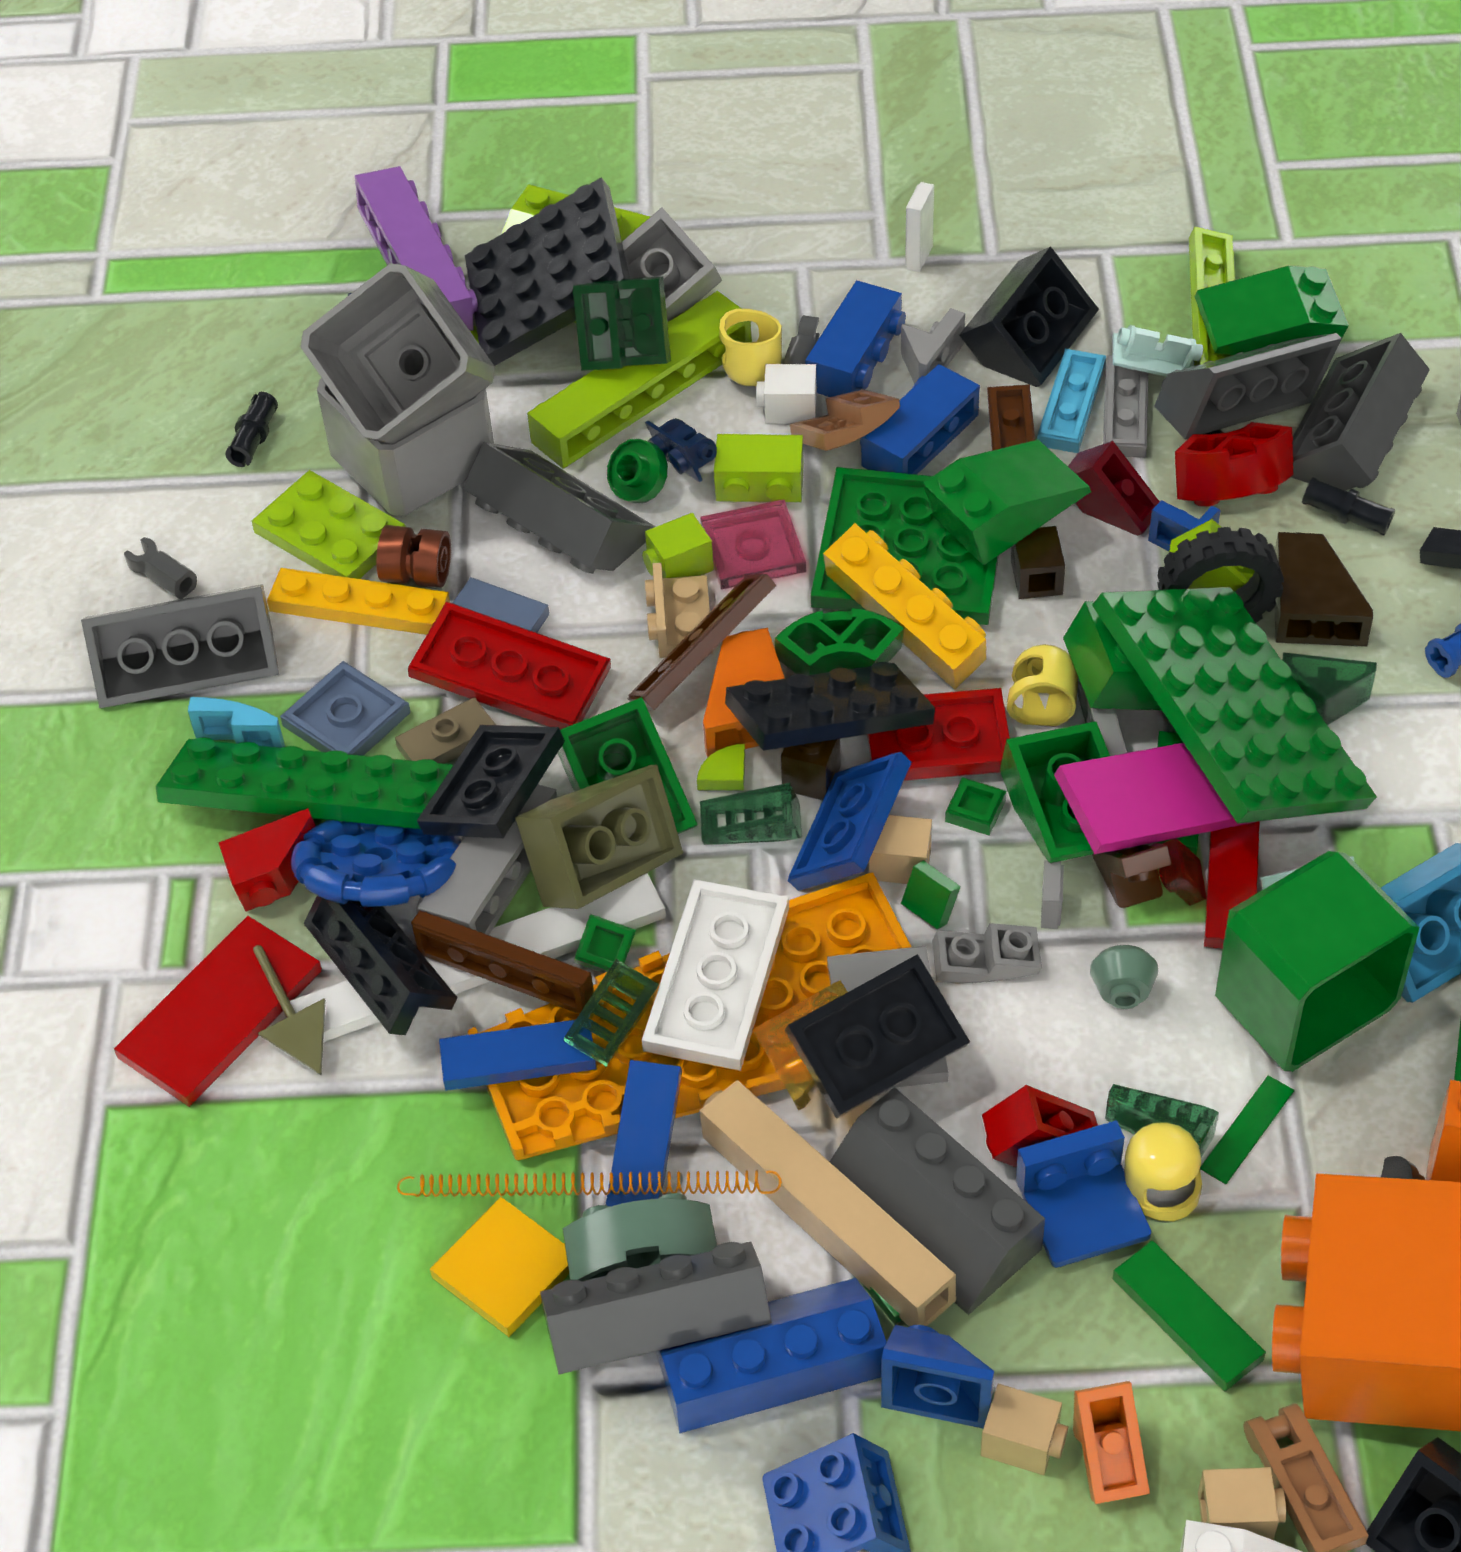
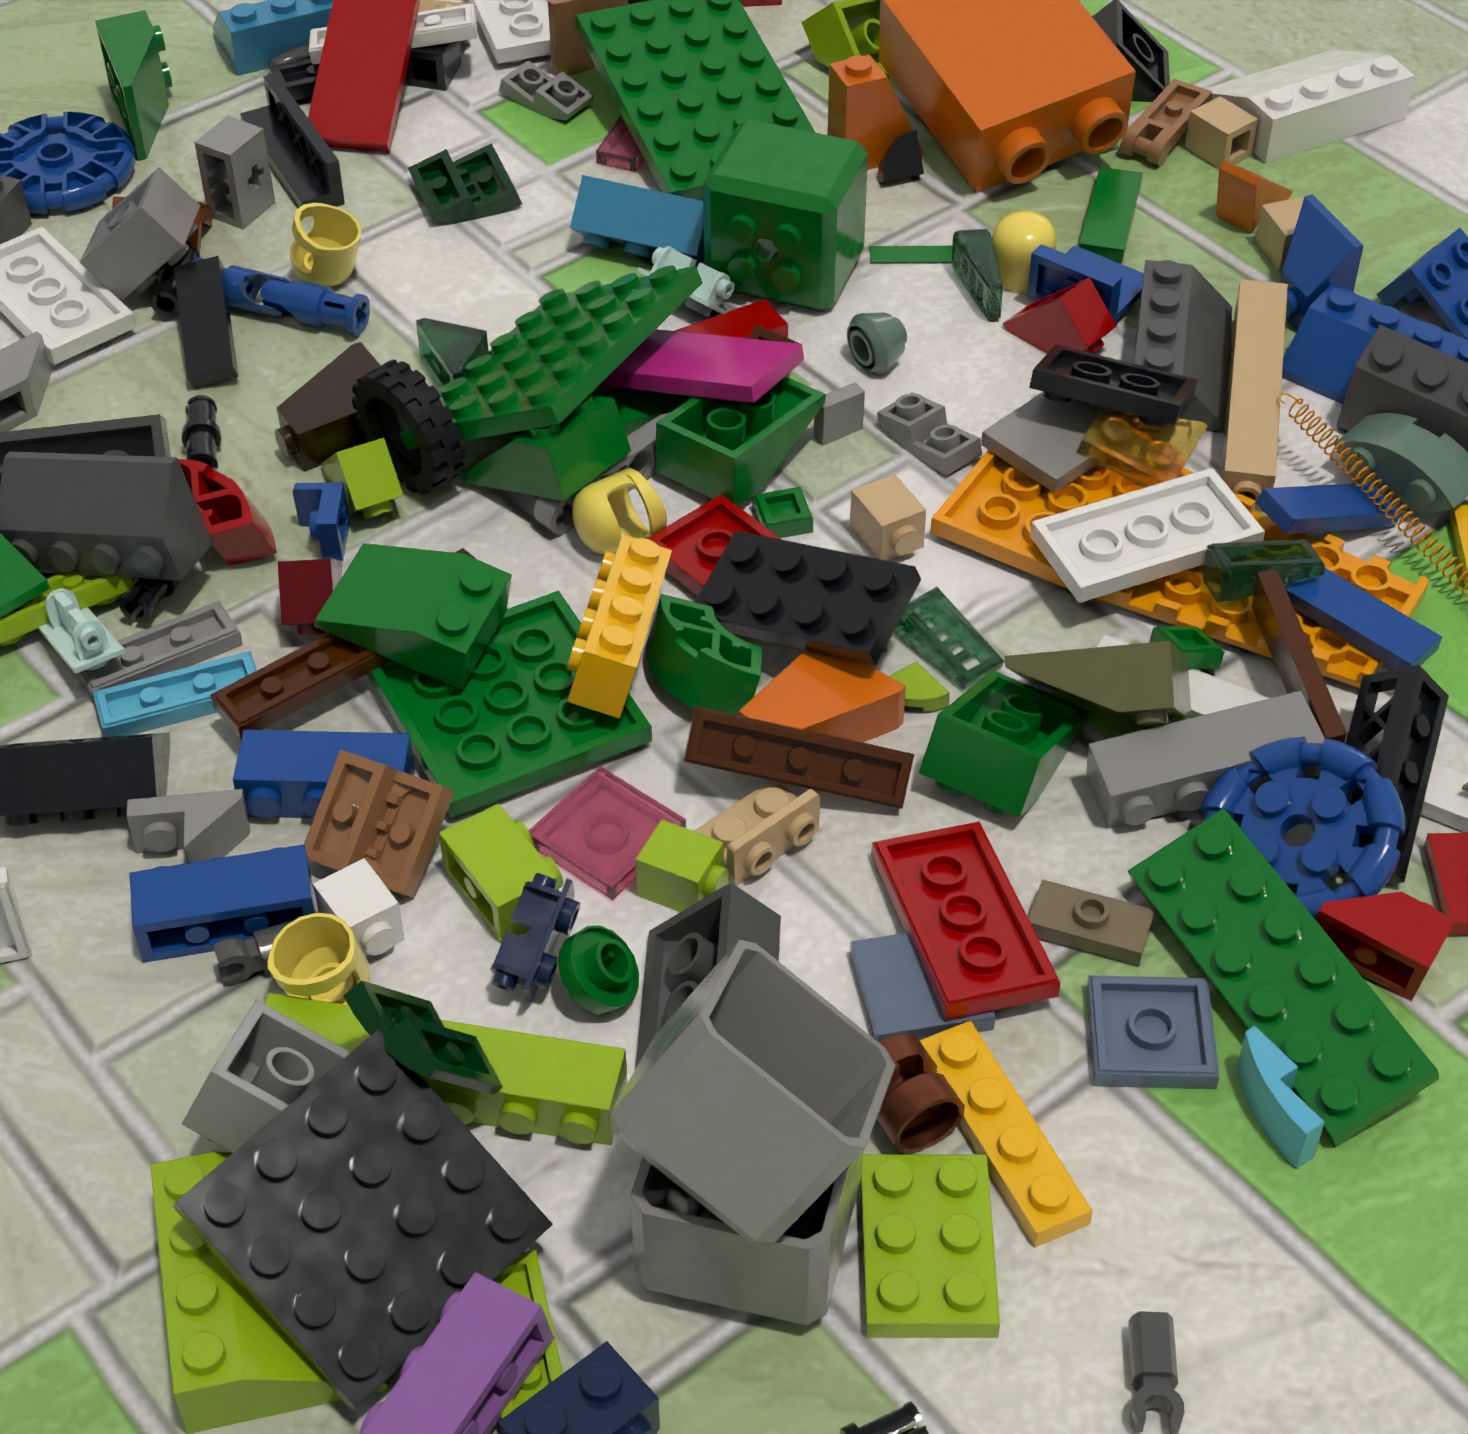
camera: 130 degrees left, 5 degrees down
dark grey slope [81,584,279,708] -> none
black plate [417,725,565,839] -> none
blue tile [787,752,912,891] -> none
green tile [901,860,961,930] -> none

